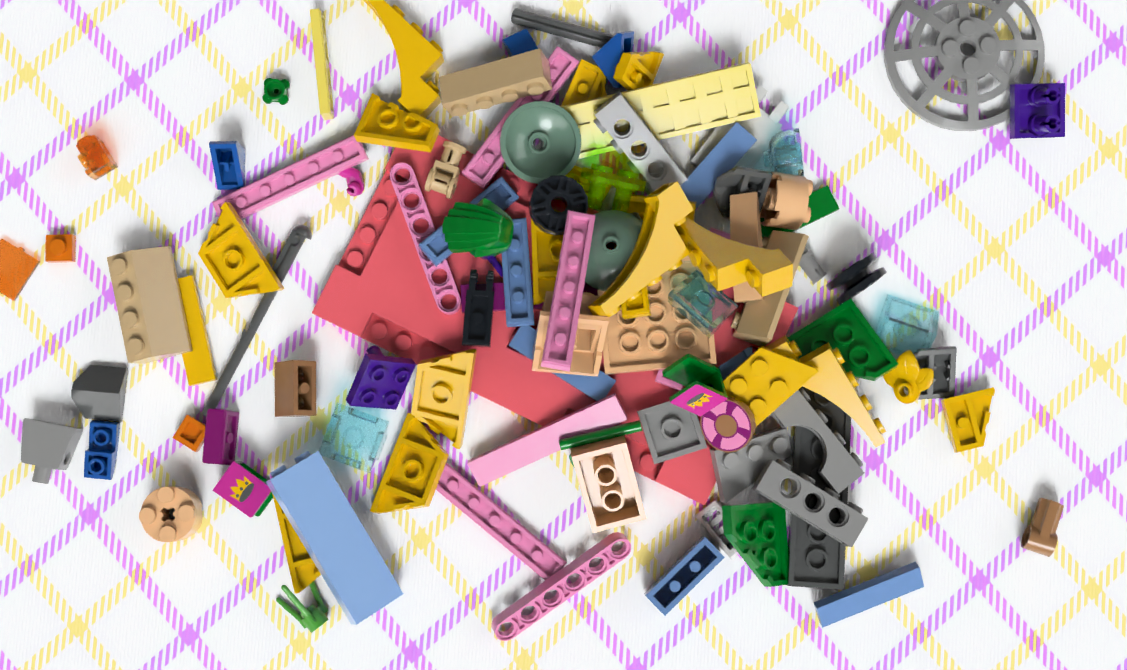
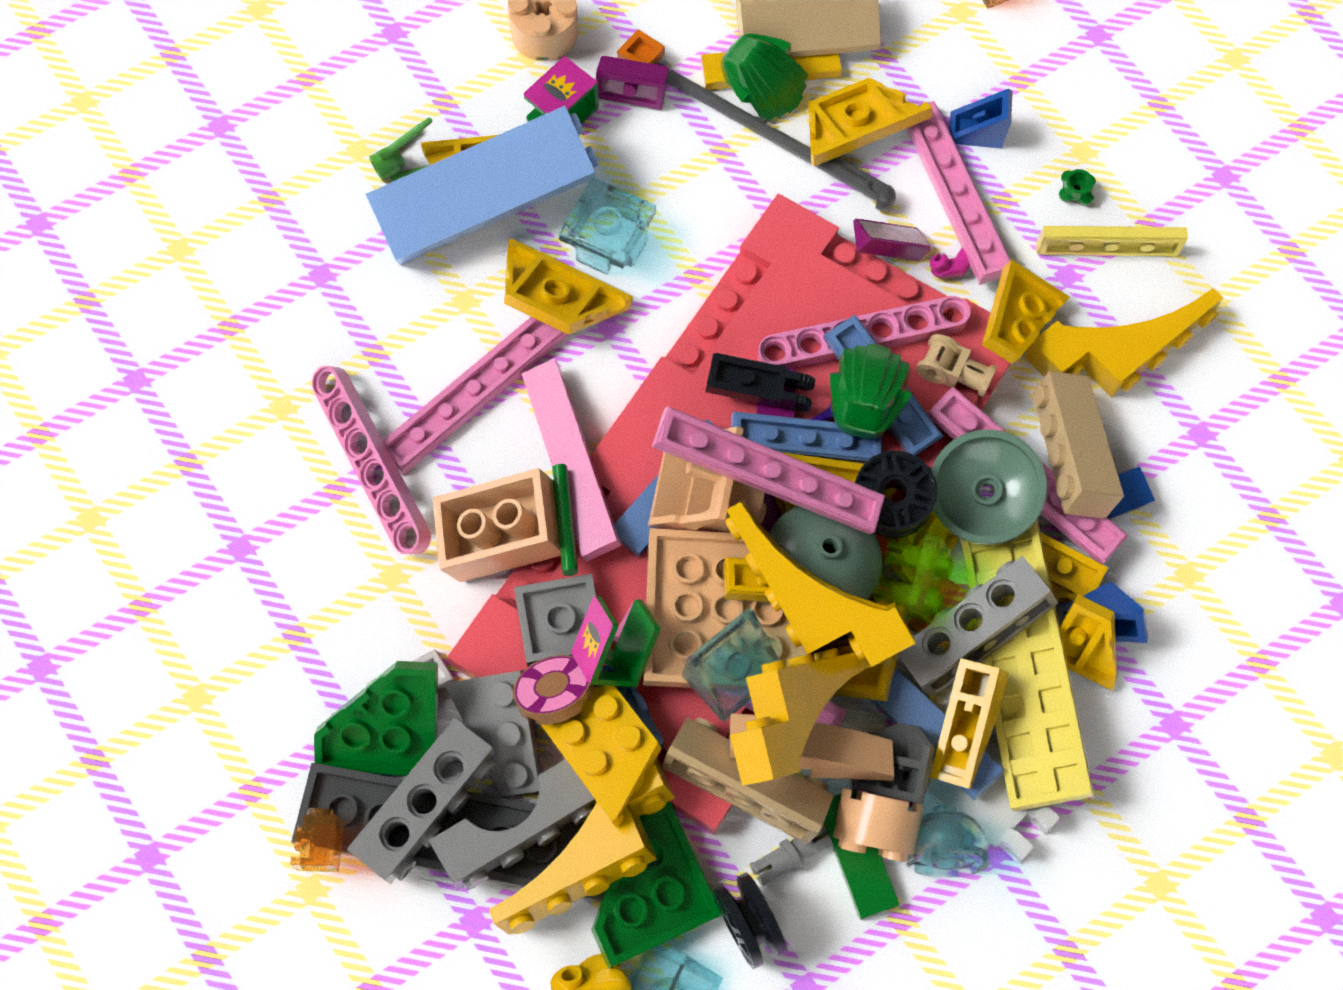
camera: 90 degrees right, 15 degrees down
medium nougat brick [274,360,317,417] -> none
dark purple plate [346,345,416,410] -> none
yellow wing [411,349,477,449] -> none
dark grey axle [511,8,614,48] -> none
medium blue brick [644,536,725,616] -> none
medium blue tile [813,561,924,628] -> none
none -> clear orange brick [290,808,343,872]
none -> green hair [721,33,808,121]
none -> magenta slope [853,218,931,261]
none -> yellow slope [930,658,1009,789]

